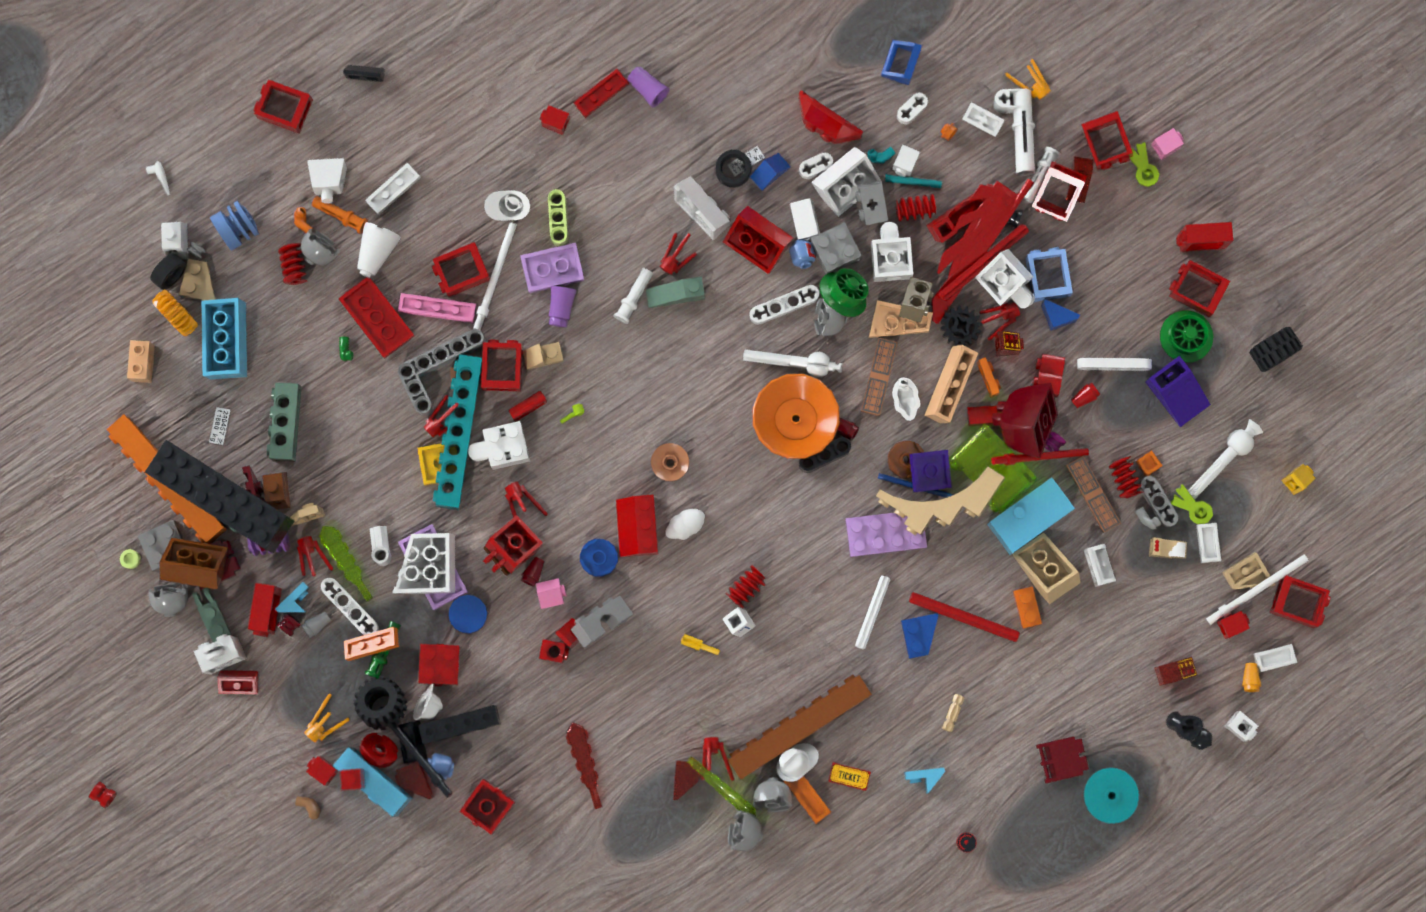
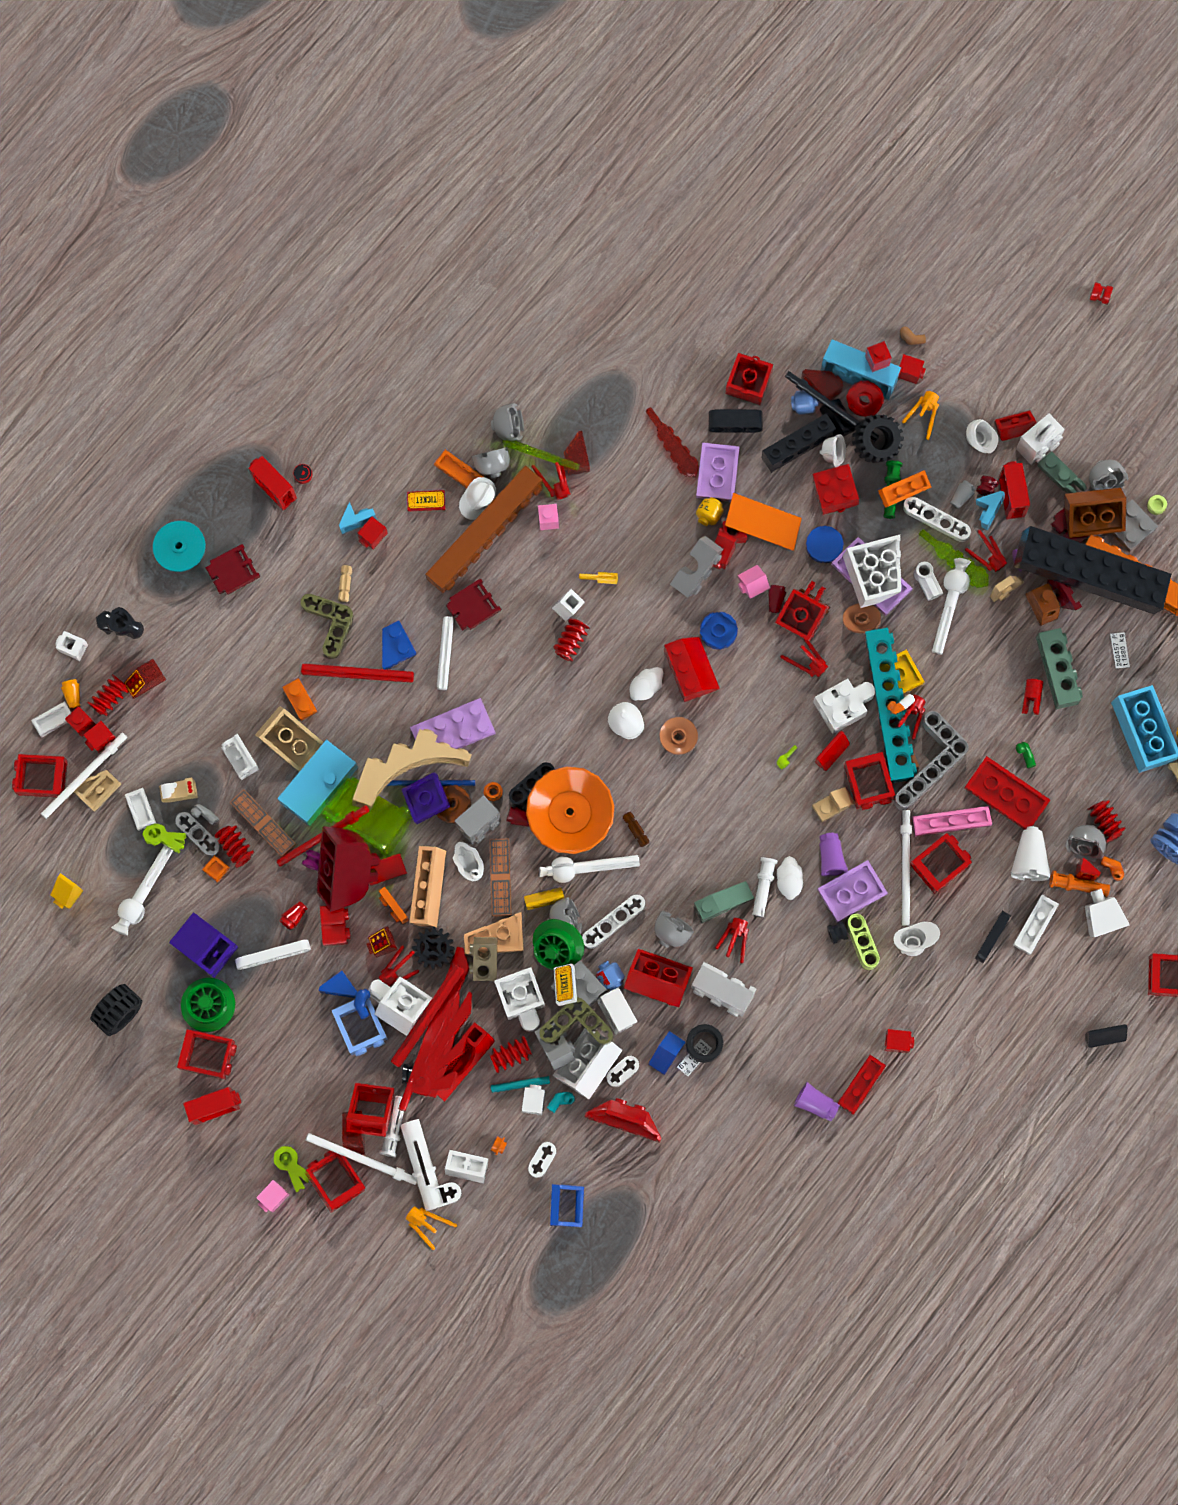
camera: 165 degrees right, 5 degrees down
none -> red brick [65,706,96,737]
none -> red piece [87,674,129,716]
none -> red window [248,456,297,511]
none -> olive beam [301,594,354,659]
none -> white bar [306,1133,417,1185]
none -> blue arm [353,989,370,1019]
none -> red brick [357,517,388,550]
none -> dark red plate [446,579,502,631]
none -> light grey brick [455,795,501,845]
none -> orange plate [484,782,503,801]
none -> yellow slope [524,887,564,910]
none -> bright pink brick [538,504,559,530]
none -> olive beam [539,997,614,1045]
none -> tile [554,964,577,1006]
none -> white hat [608,702,644,739]
none -> reddish brown axle [623,811,649,847]
none -> light grey cylinder [654,911,694,948]
none -> lavender plate [696,443,739,502]
none -> yellow head [696,497,724,526]
none -> black beam [708,409,763,433]
none -> orange piece [725,493,802,551]
none -> white arm [777,856,803,900]
none -> black wheel [827,921,848,944]
none -> nougat dish [843,603,881,633]
none -> arm [887,694,915,714]
none -> white piece [932,558,971,655]
none -> white hat [966,419,998,454]
none -> black beam [975,910,1011,963]
none -> red hinge [1022,679,1043,715]
none -> red slope [1074,858,1101,881]

